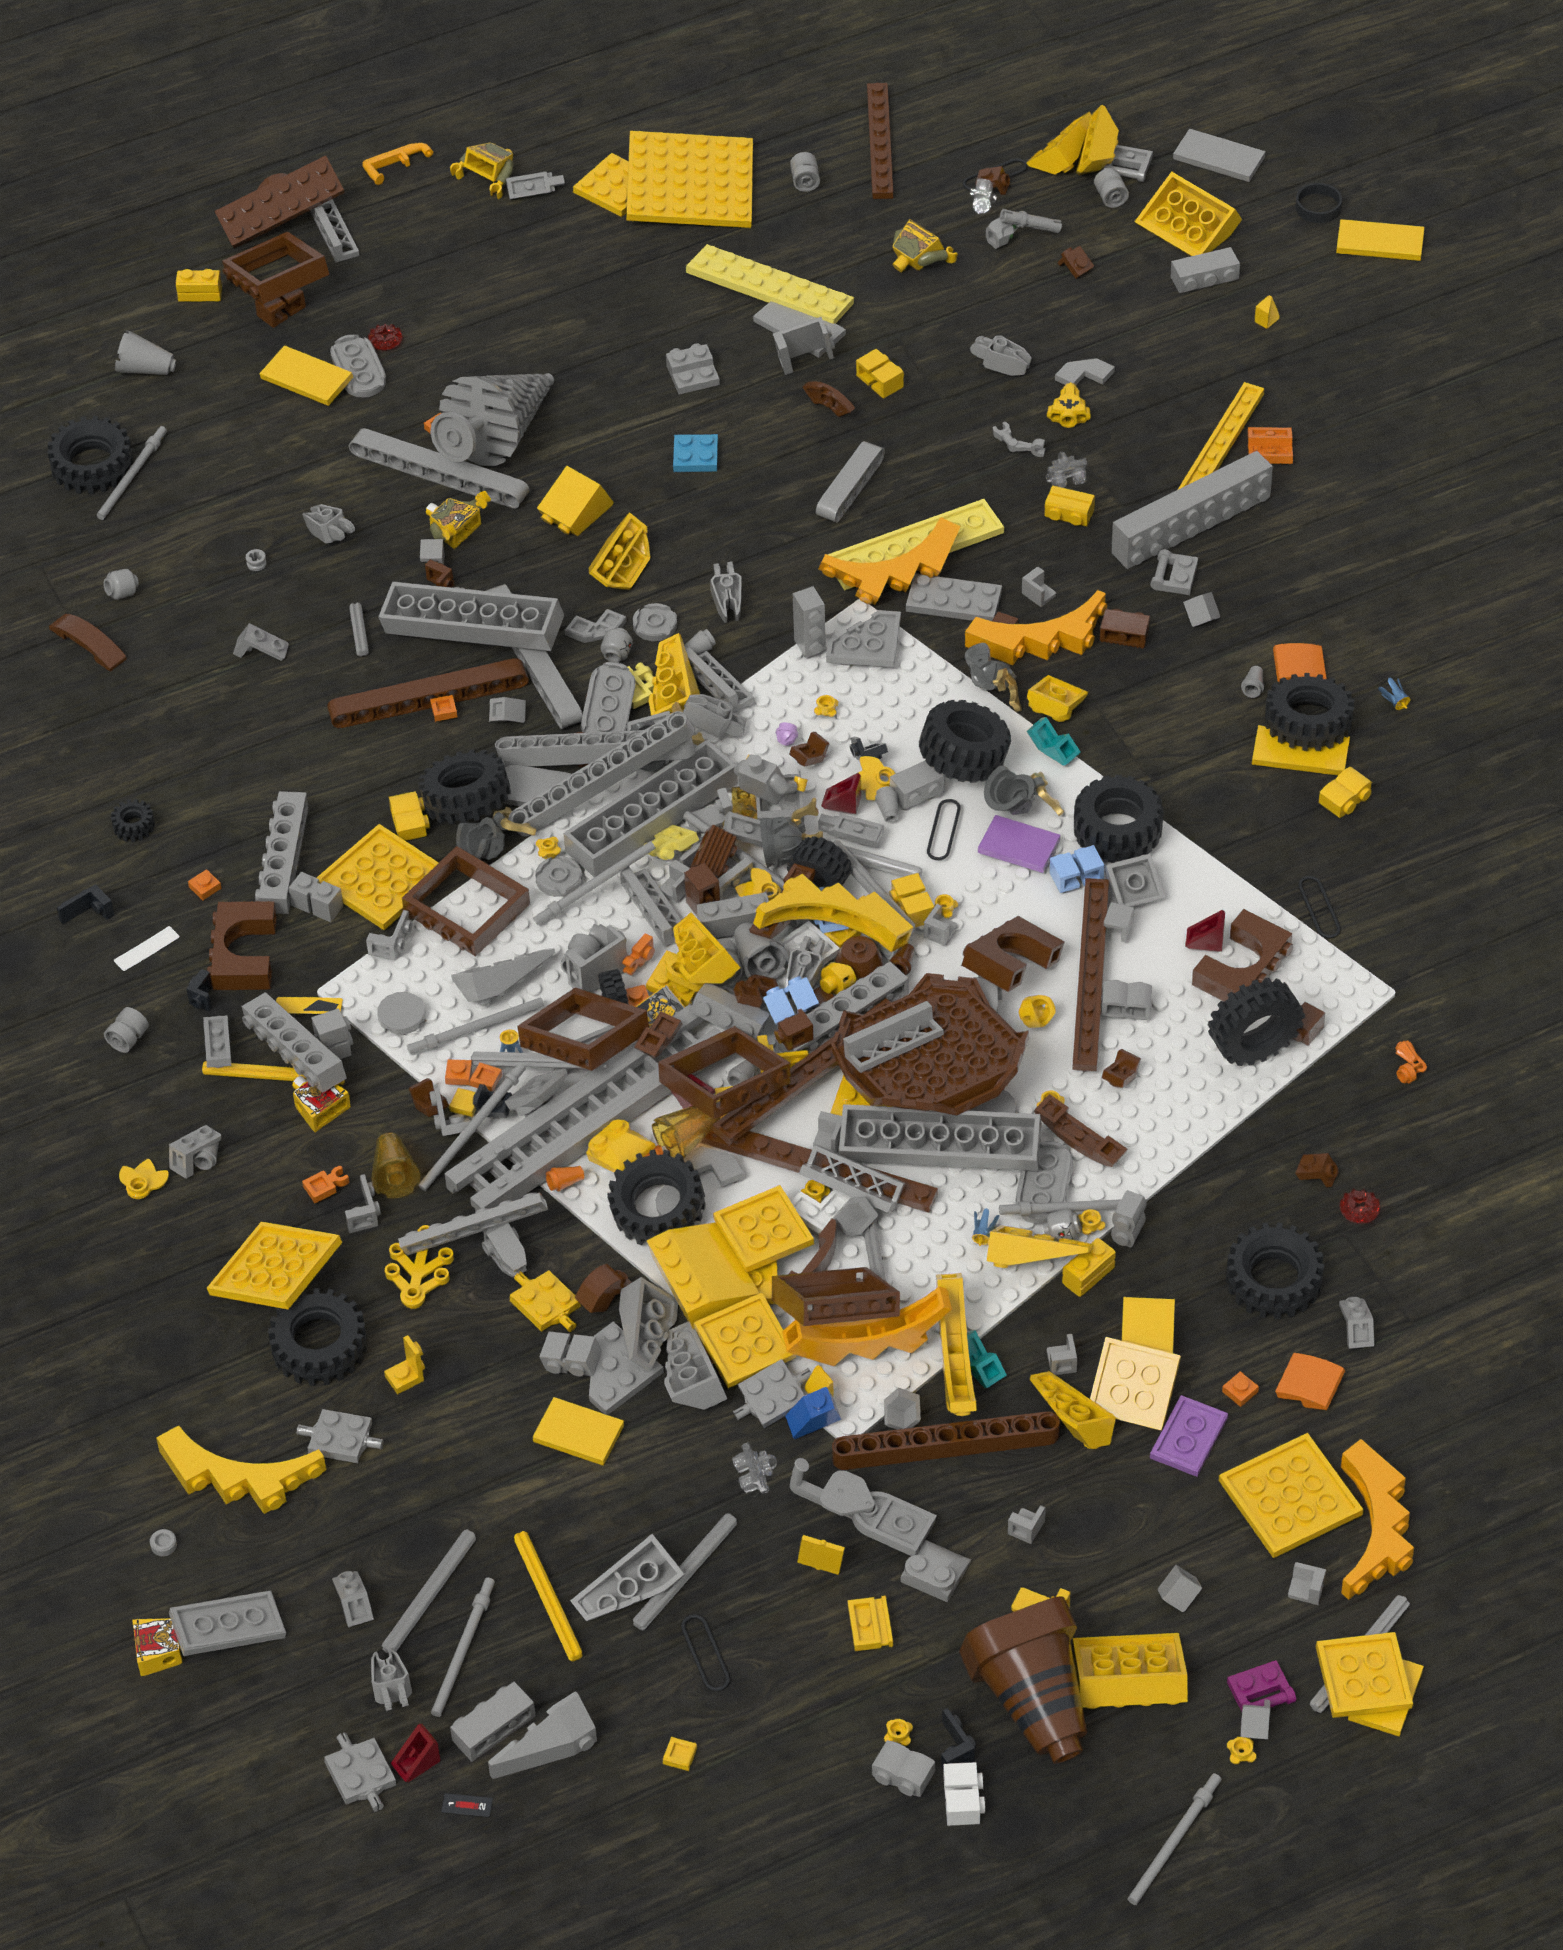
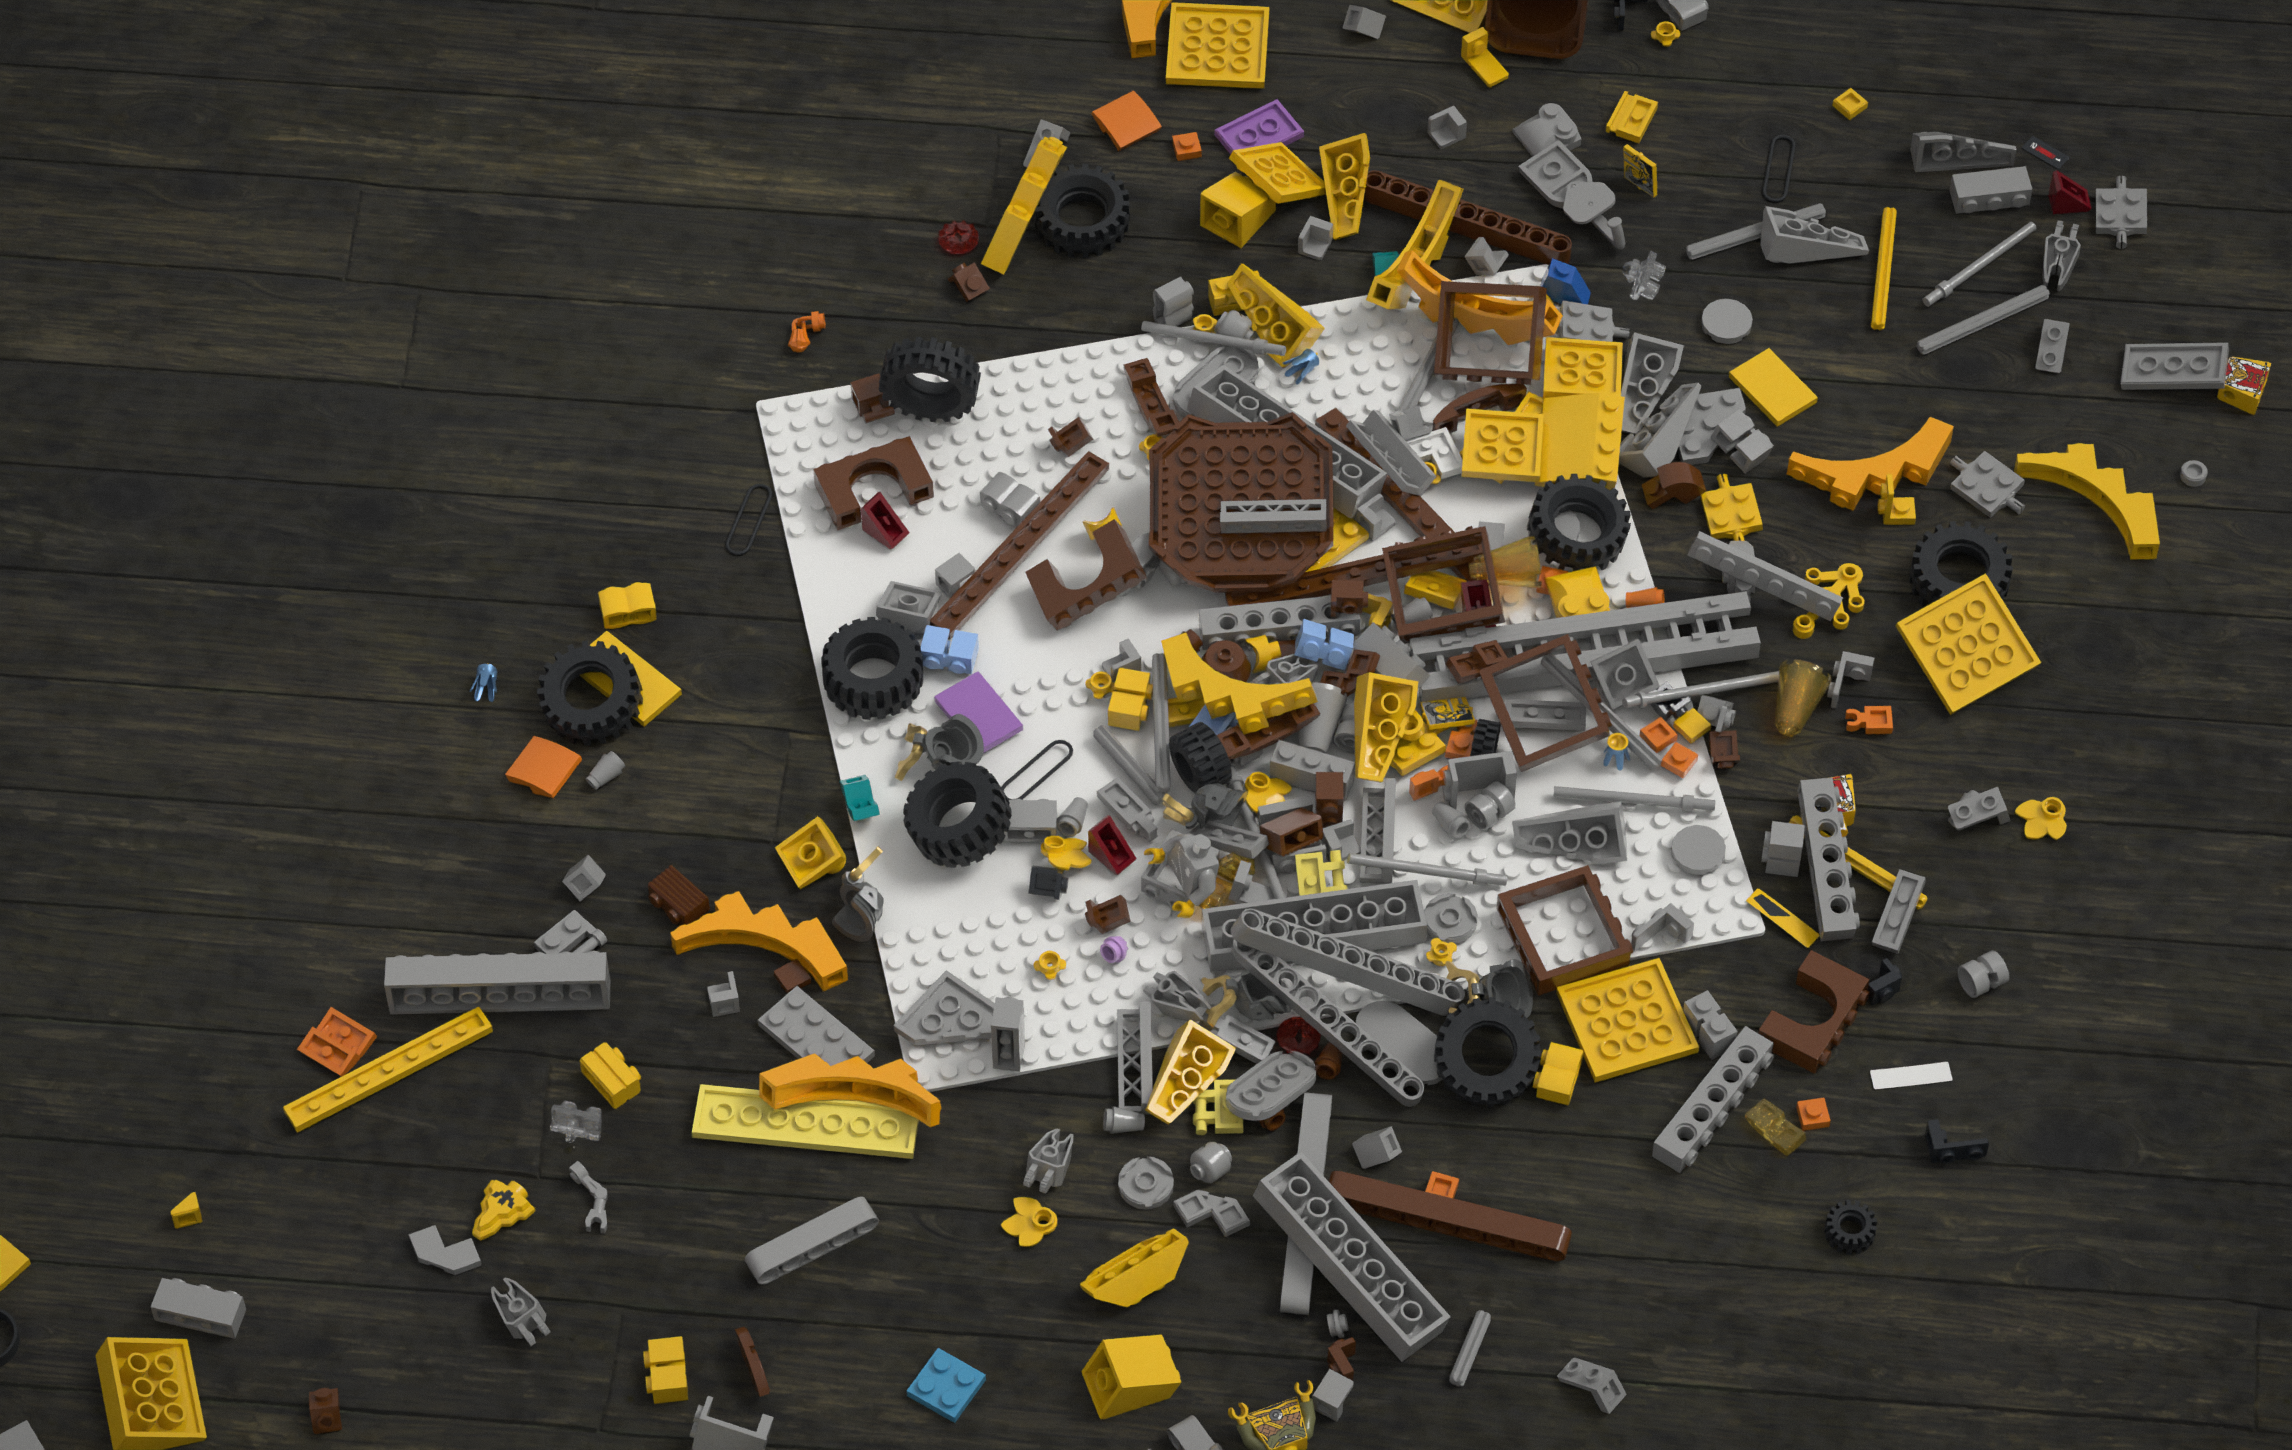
camera: 150 degrees left, 5 degrees up
none -> yellow arch [981,137,1067,275]
none -> yellow plate [1001,1197,1057,1247]
none -> light grey tile [1701,299,1753,344]
none -> clear yellow slope [1745,1099,1806,1156]
none -> light orange arch [1787,417,1954,511]

